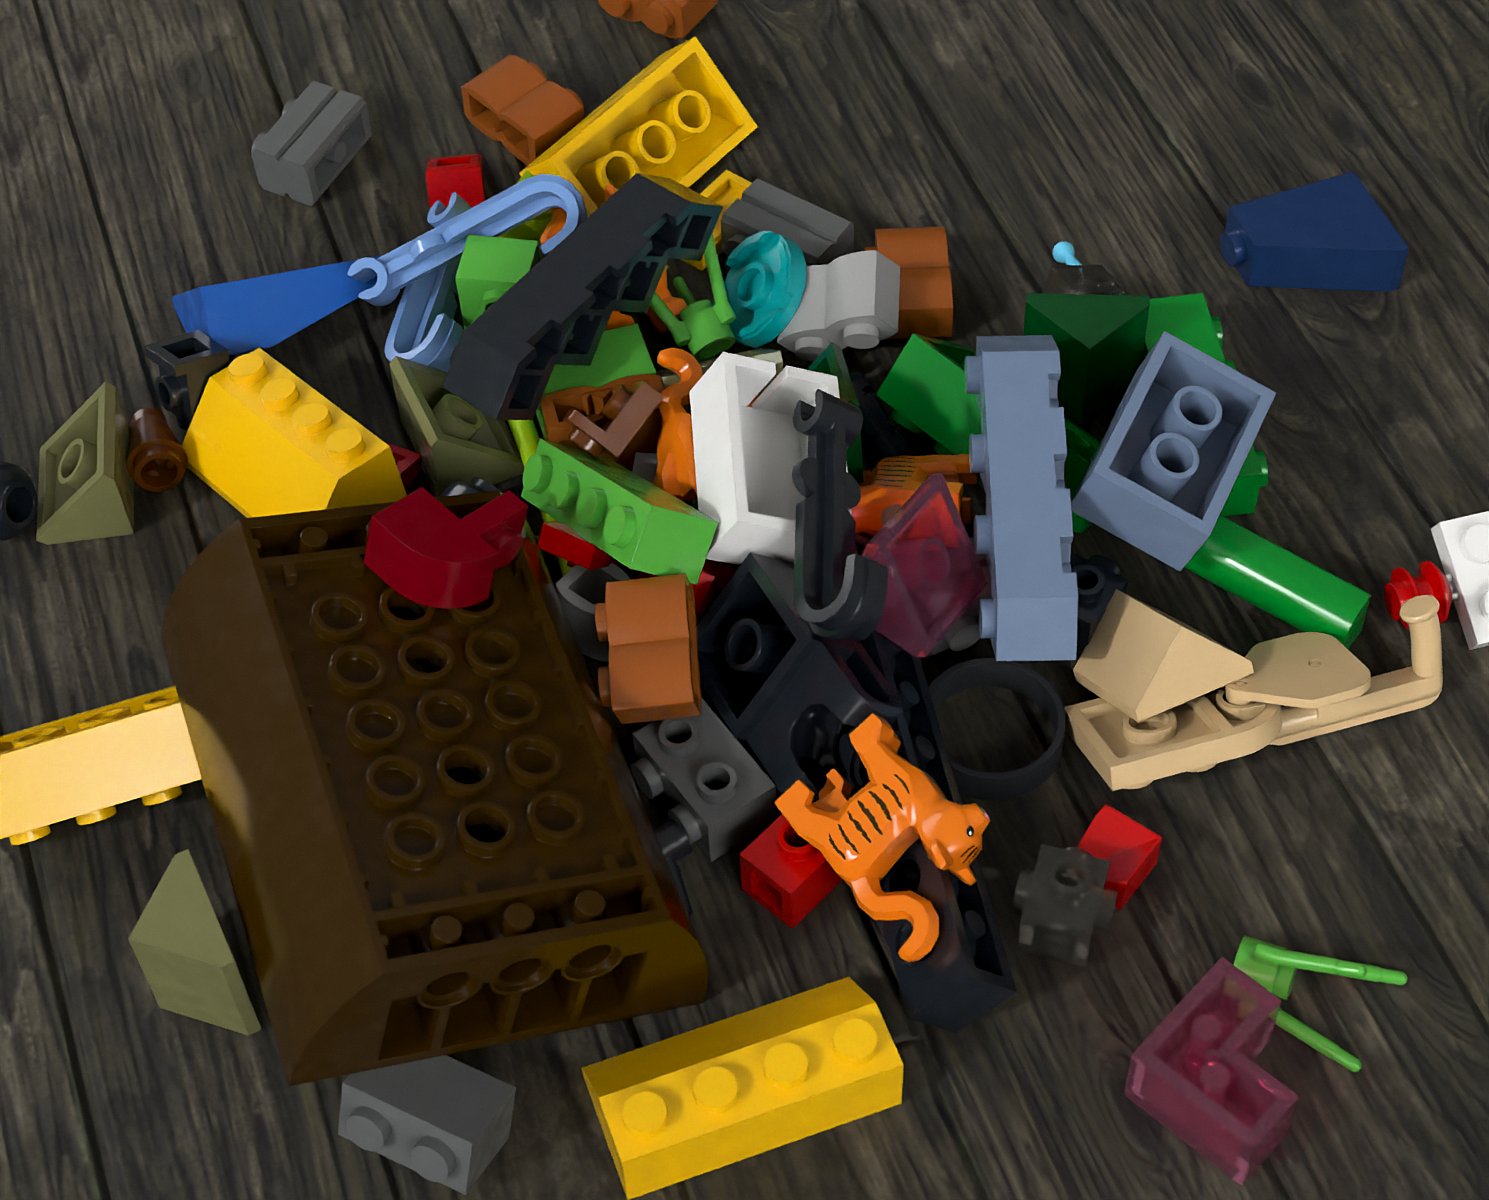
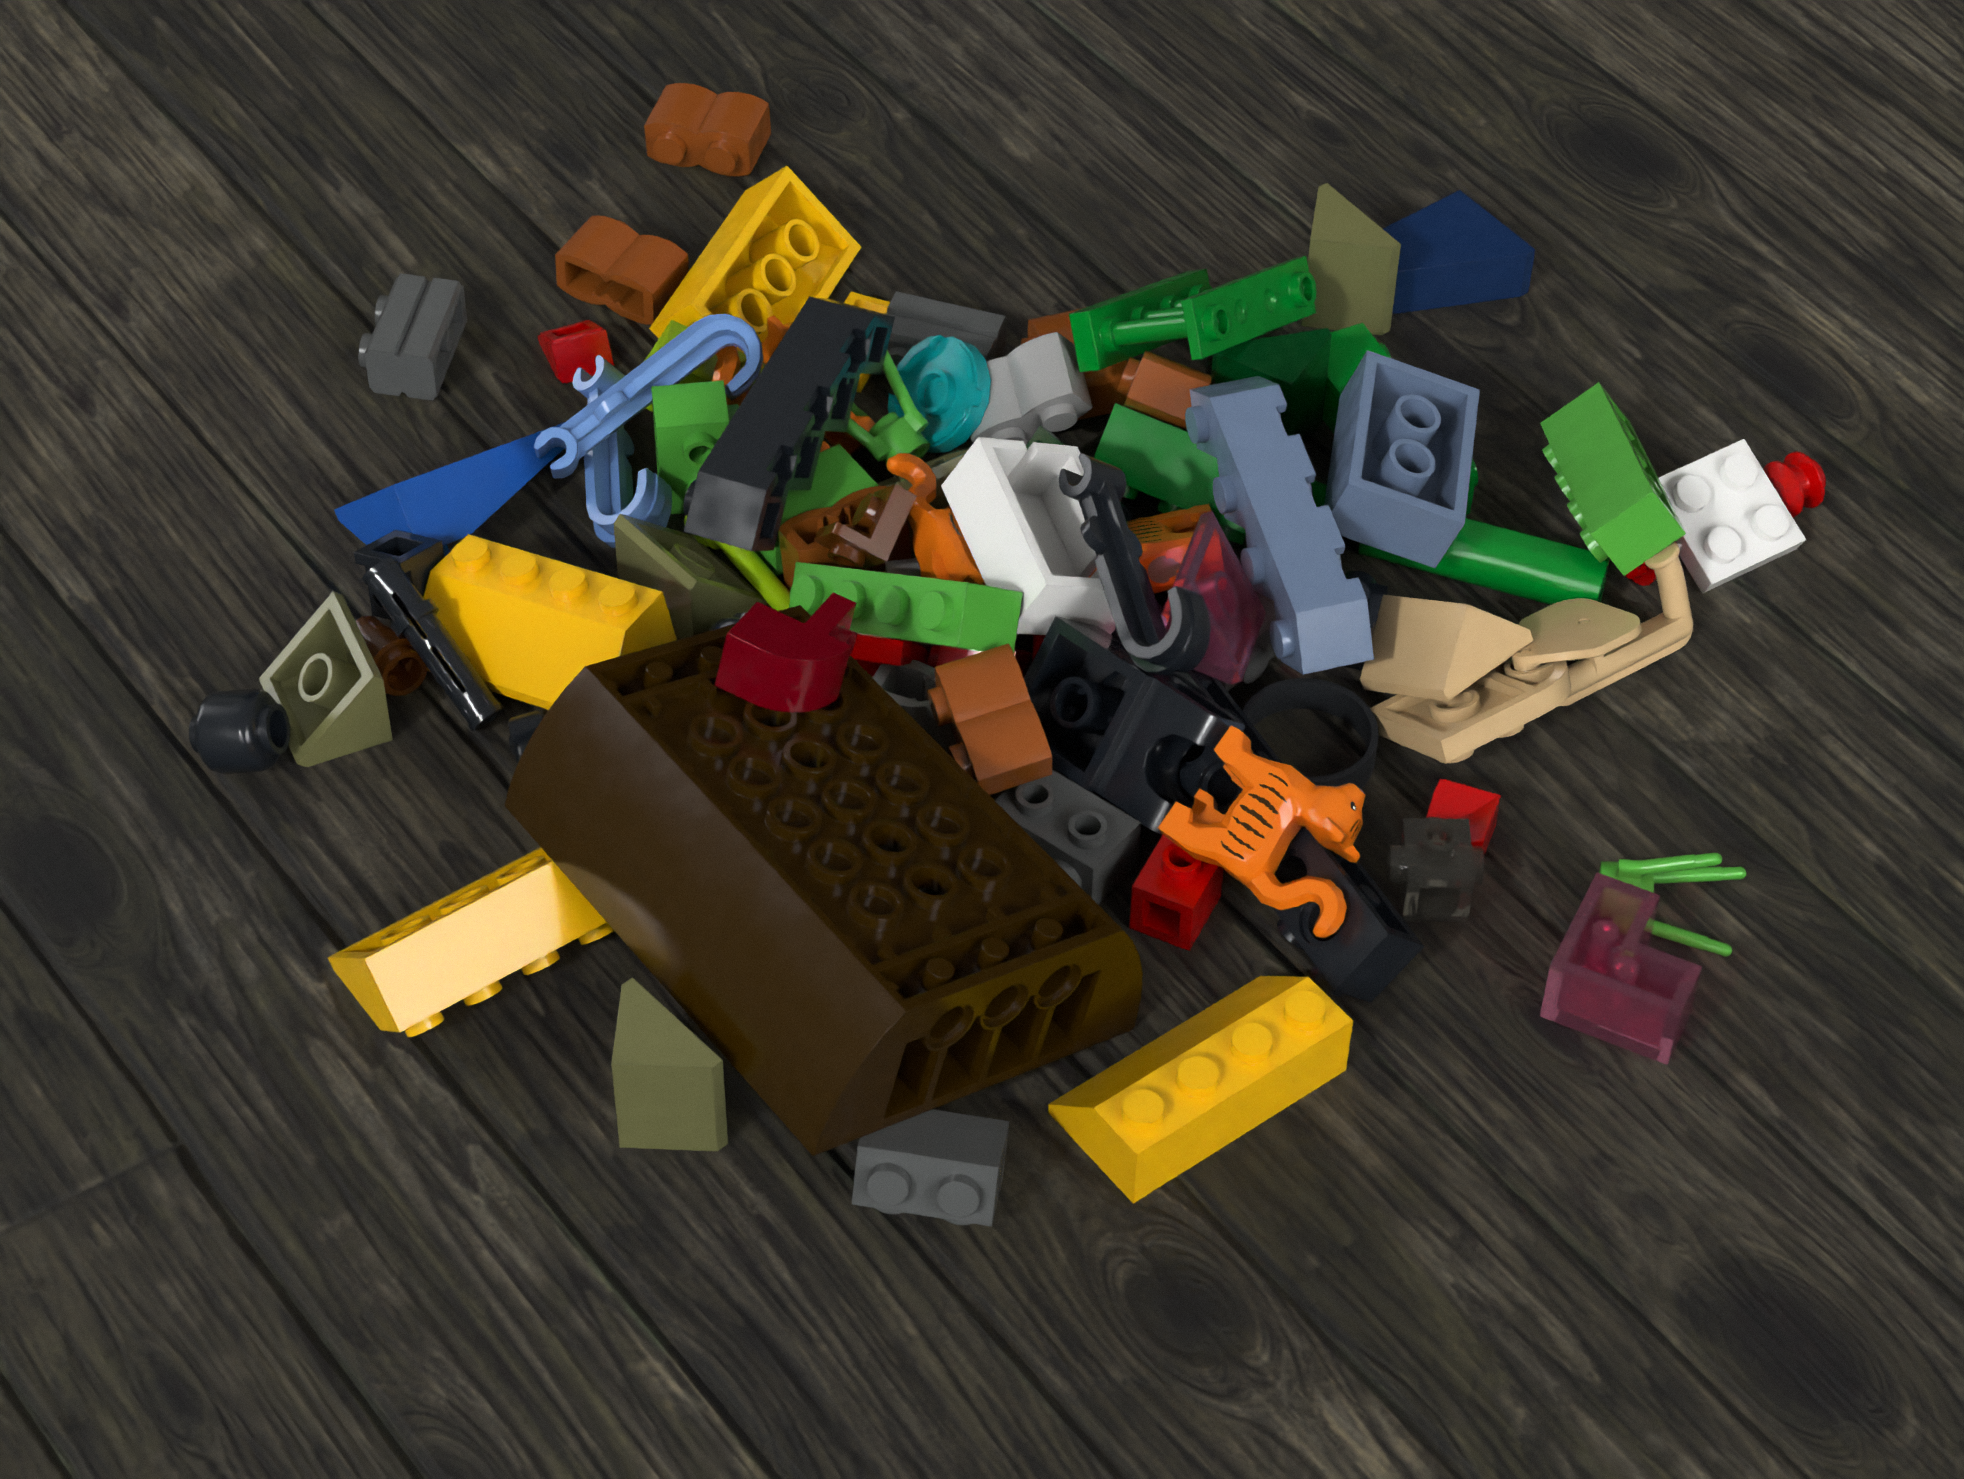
camera: 20 degrees left, 5 degrees down
none -> black pin [362,556,506,732]
none -> green fence [1069,256,1316,372]
none -> dark orange brick [1117,350,1213,431]
none -> olive slope [1301,183,1401,335]
none -> bright green brick [1540,382,1686,576]

